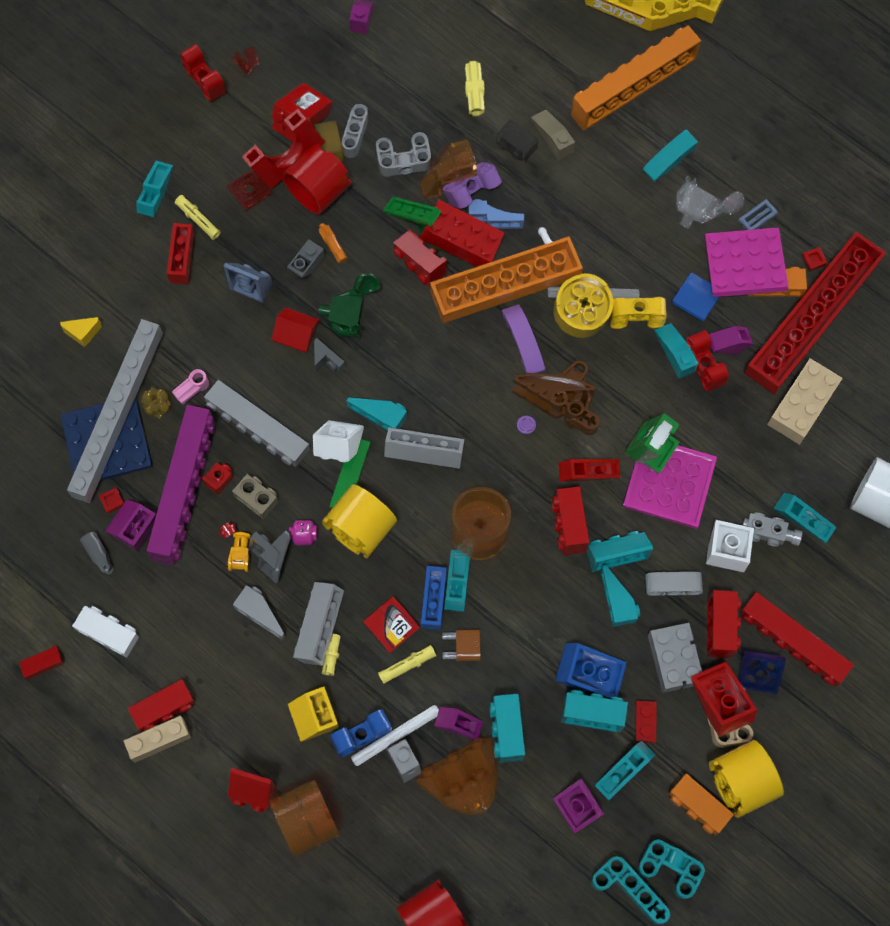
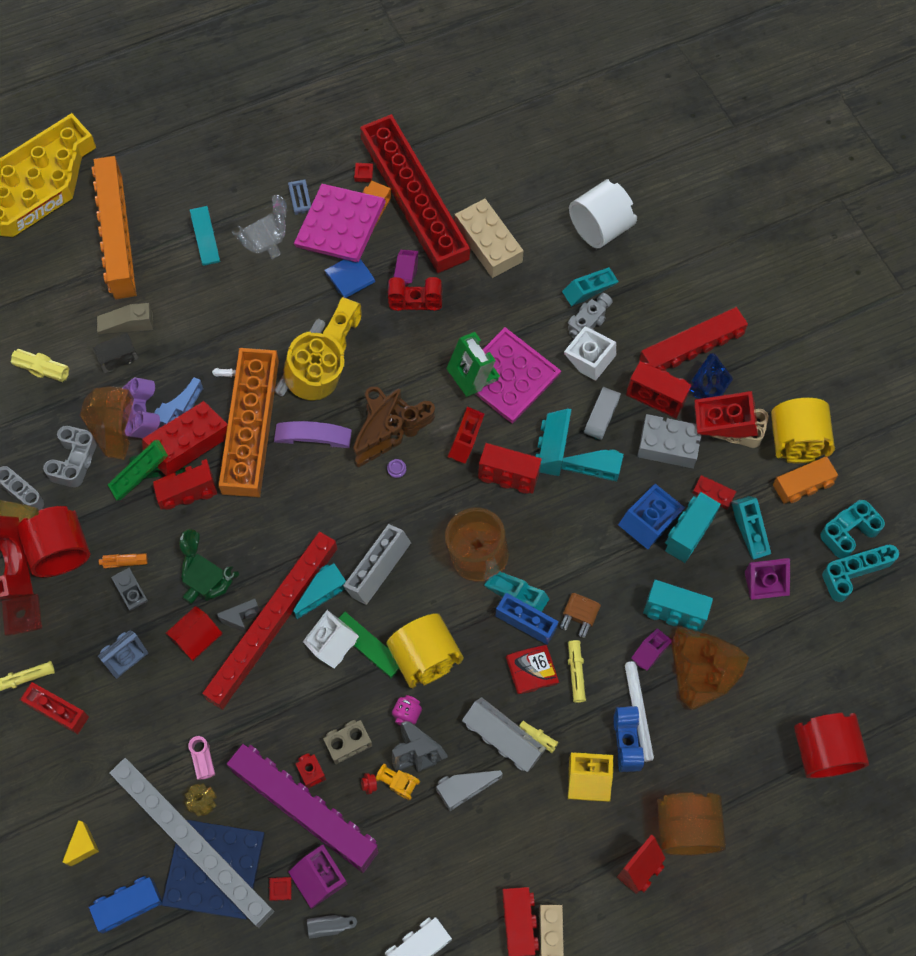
camera: 65 degrees left, 5 degrees down
light grey brick [204,380,310,467] -> none
light grey torso [386,739,422,783] -> none
teal slope [654,323,699,379] -> none
none -> blue brick [89,876,162,933]
none -> red brick [202,531,337,710]

